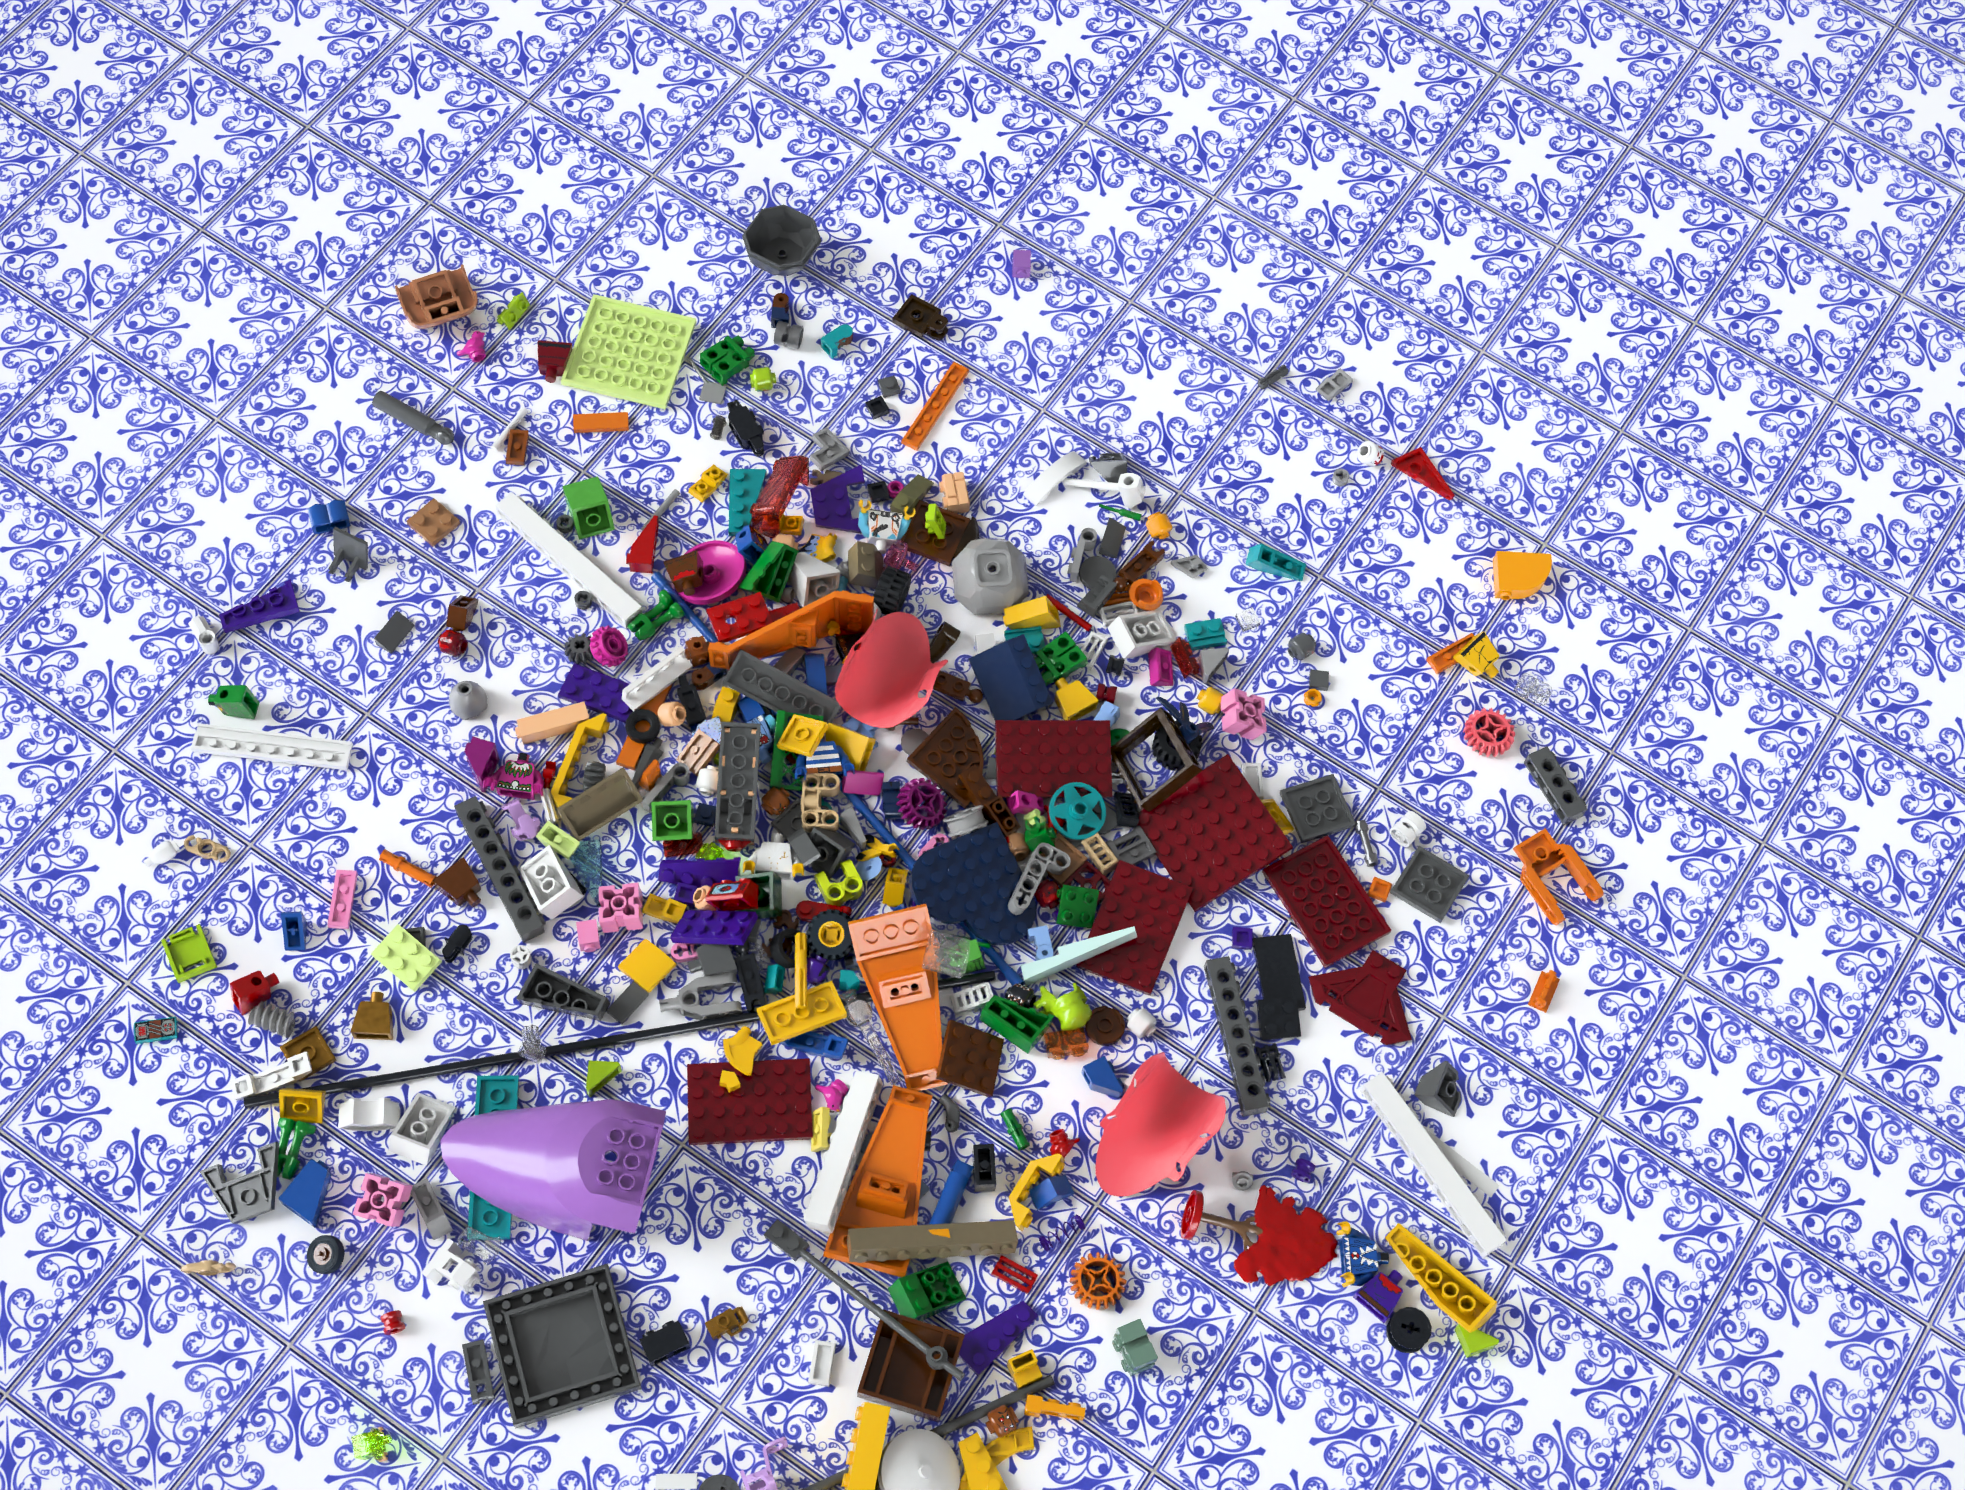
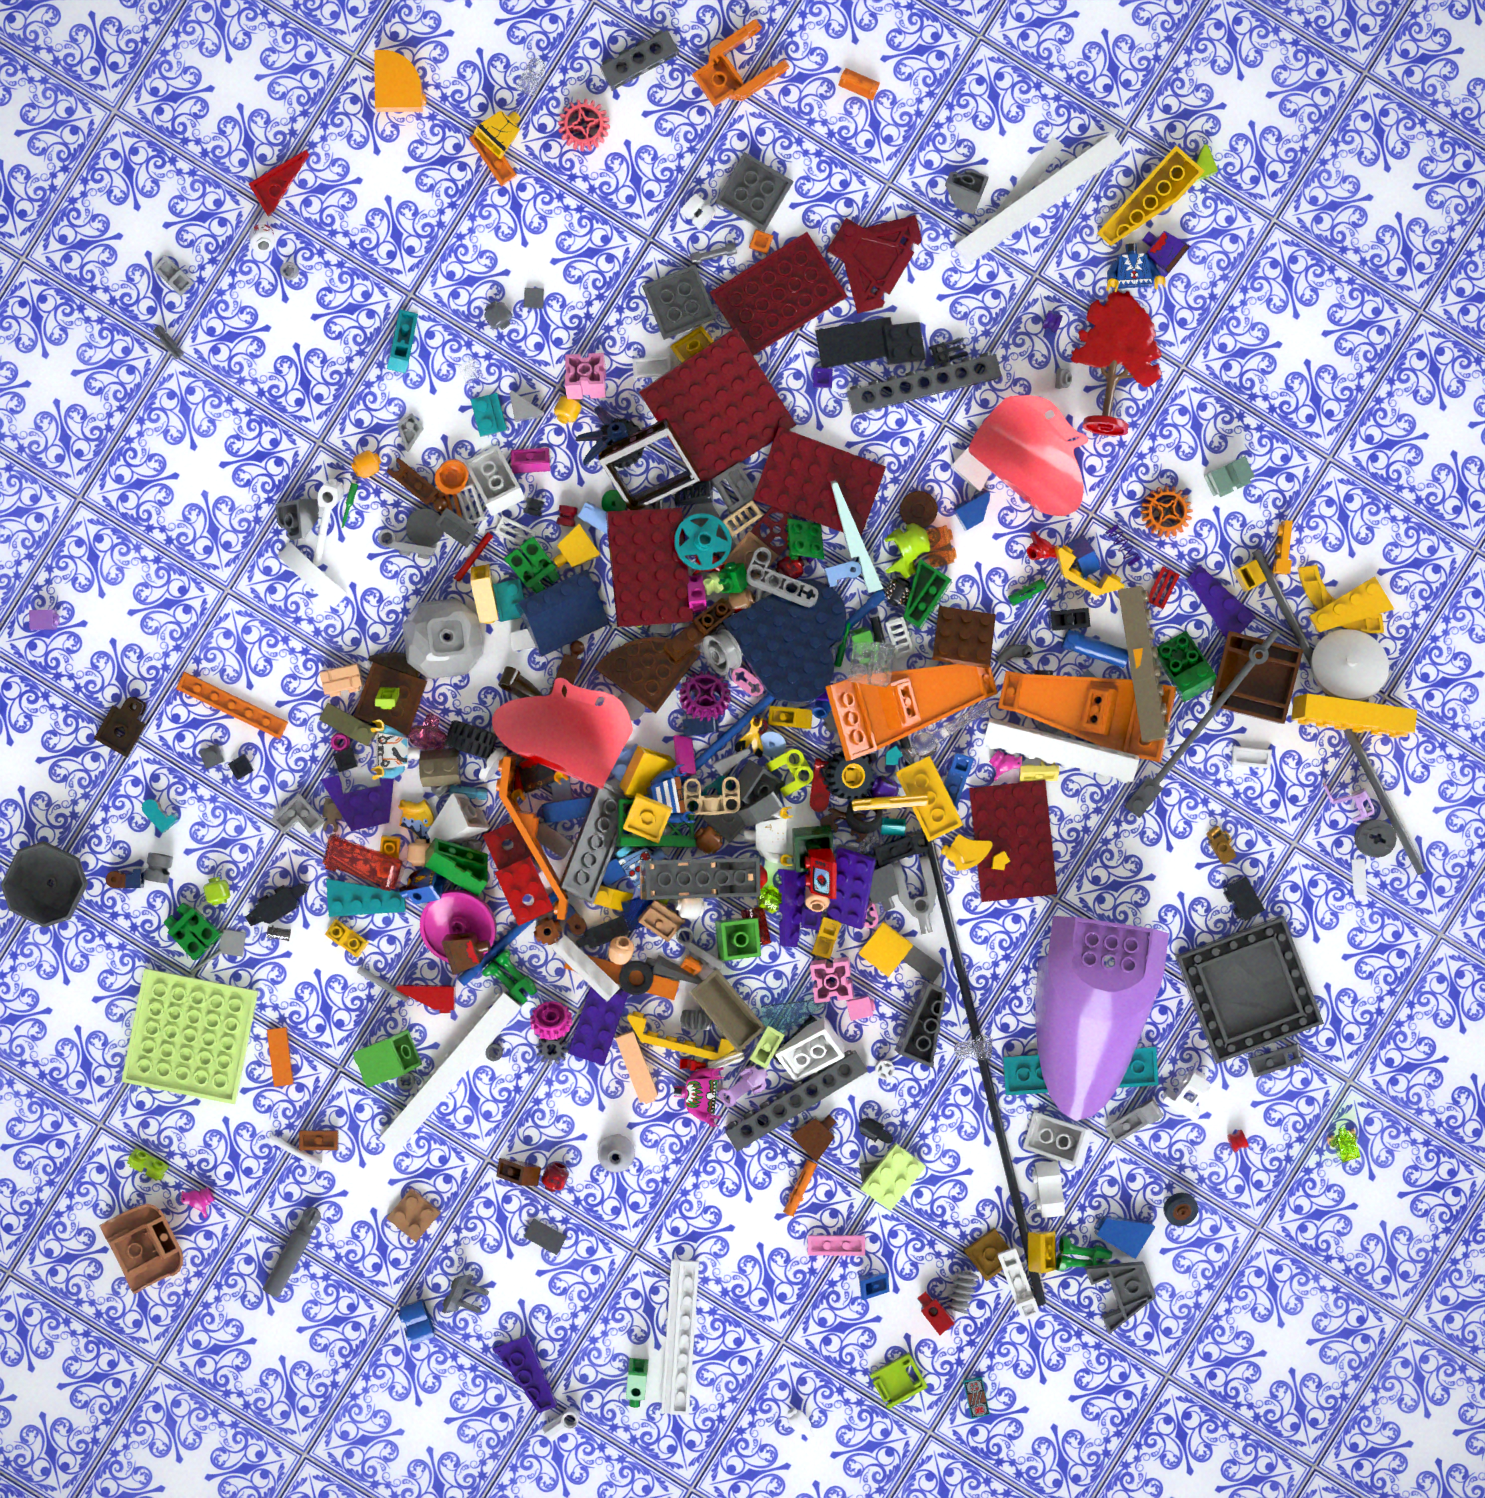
camera: 85 degrees left, 25 degrees up
tan piece [181,1260,236,1276] -> none
tan piece [184,835,231,863] -> none
pearl gold torso [351,992,393,1040] -> none
bright pink brick [353,1173,413,1227] -> none
clear piece [458,1226,501,1265] -> none
magenta slope [465,736,500,793] -> none
dark red torso [537,340,573,383] -> none
lime slope [586,1060,622,1097] -> none
dark blue plate [694,803,716,827] -> none
dark orange head [985,1405,1019,1438] -> none
dark grey slope [1099,517,1126,559] -> none
white head [1127,1008,1157,1038] -> none
clear red hinge [1170,637,1200,679] -> none
light orange plate [1304,689,1322,707] -> none
black piece [1386,1307,1432,1353] -> none

